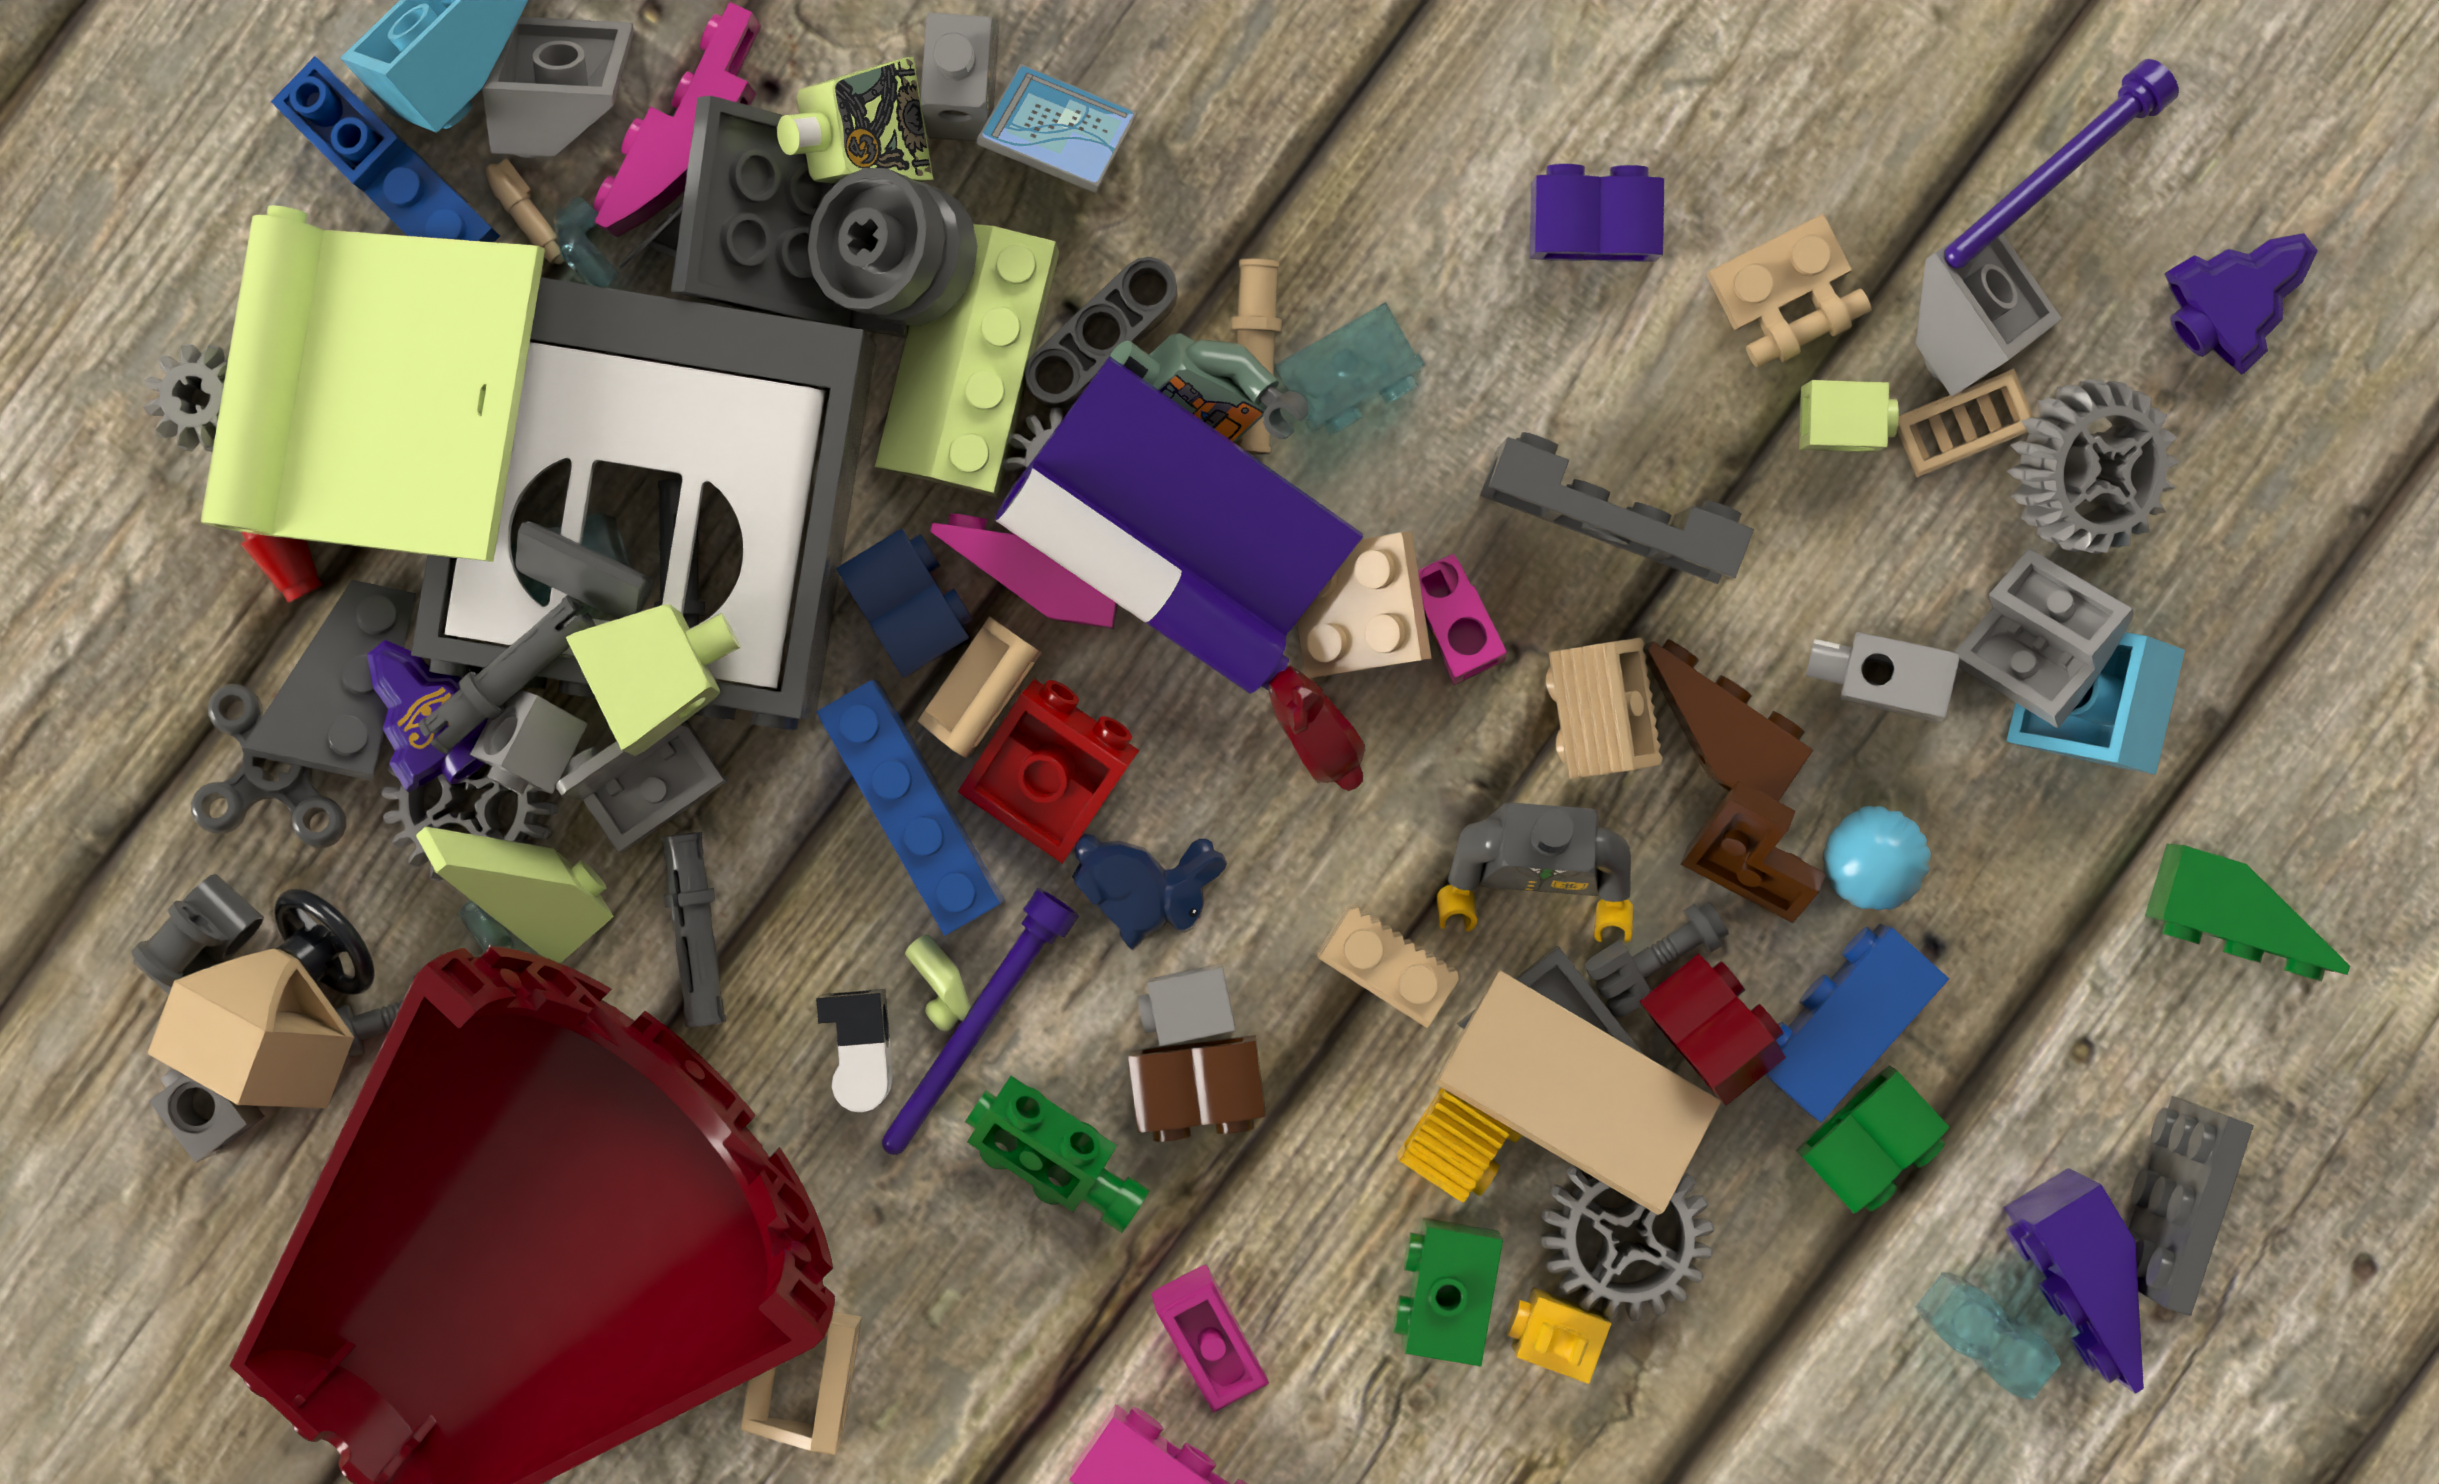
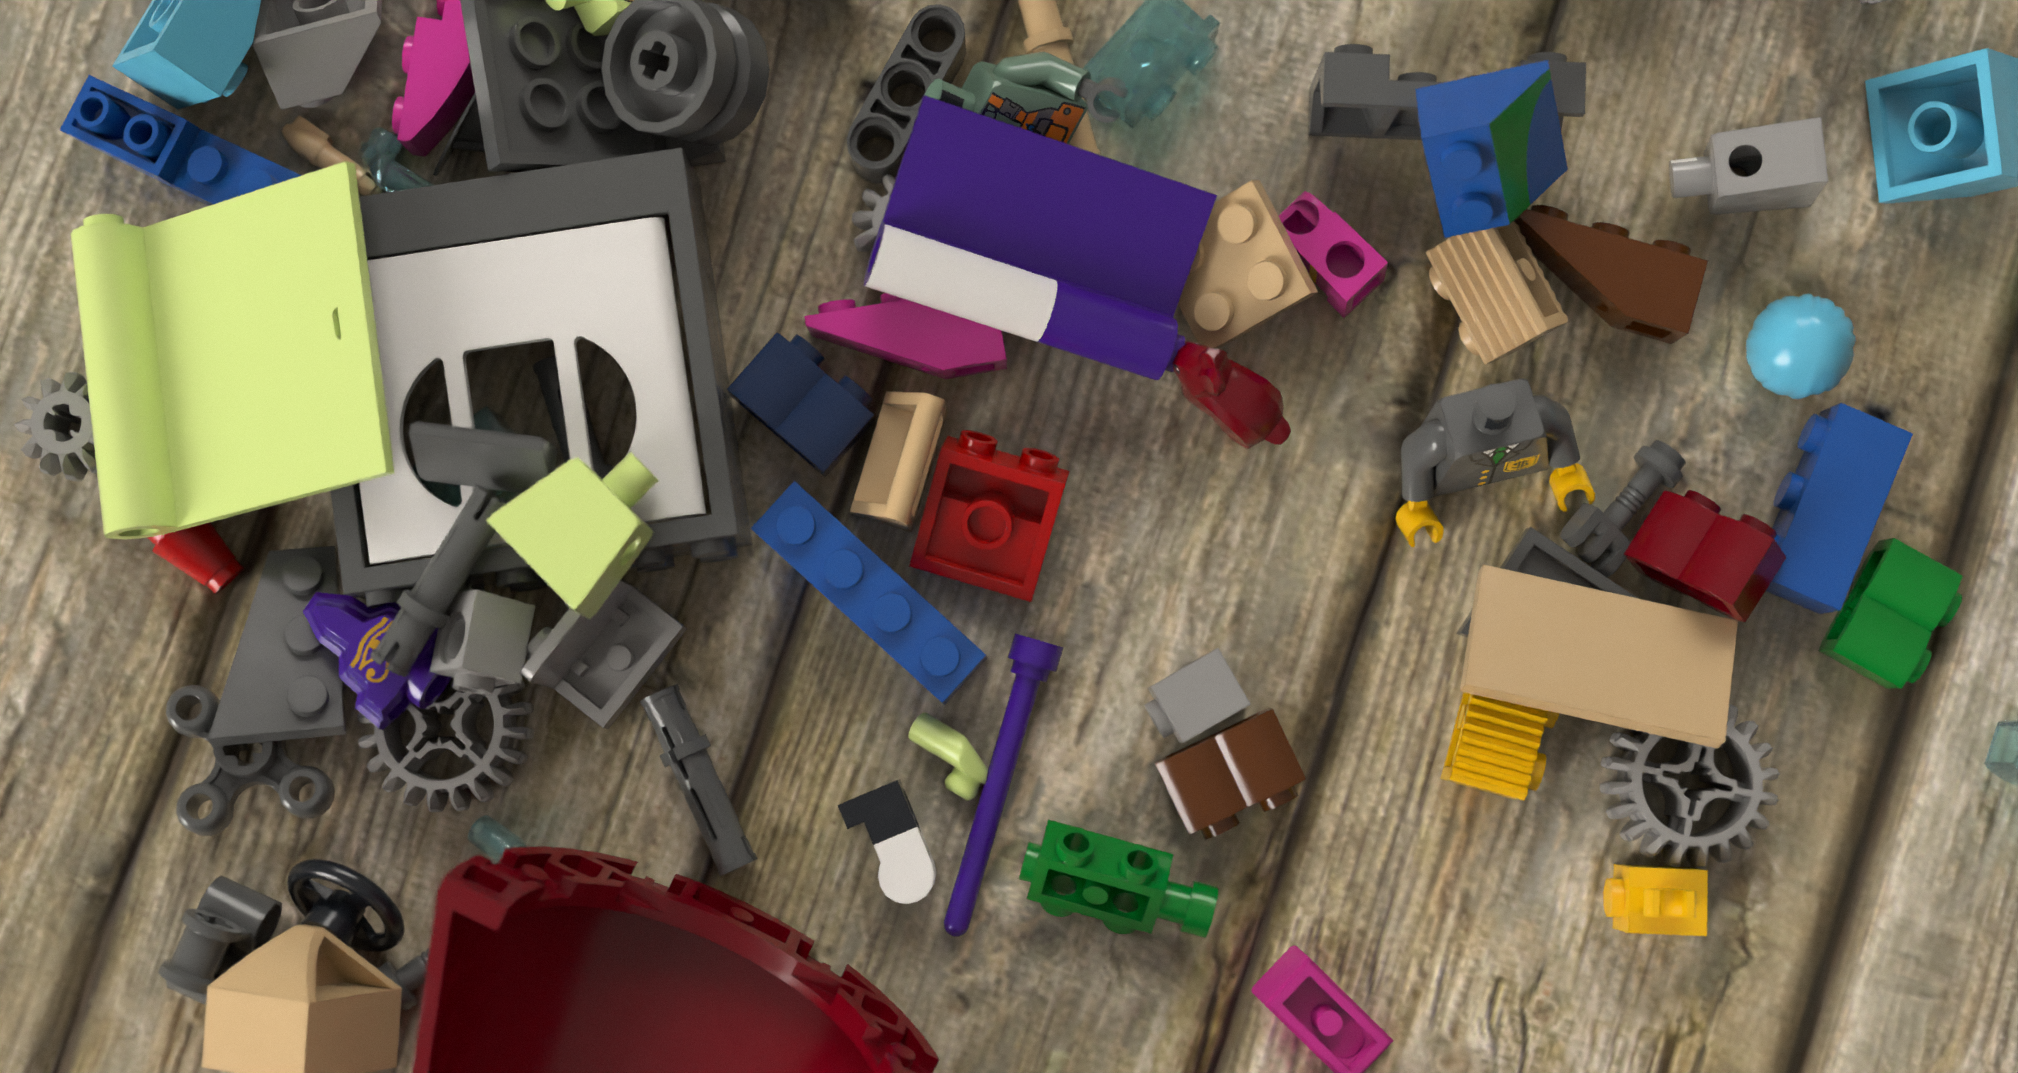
camera: 10 degrees left, 5 degrees down
yellowish green slope [416,826,614,963] -> none
yellowish green slope [875,224,1059,498] -> none
dark blue animal [1072,834,1227,951] -> none
tan brick [1317,904,1459,1028] -> none
green brick [1393,1218,1503,1367] -> none
reddish brown plate [1680,781,1826,923] -> none
light grey slope [1955,548,2134,728] -> none
none -> blue slope [1415,60,1568,238]

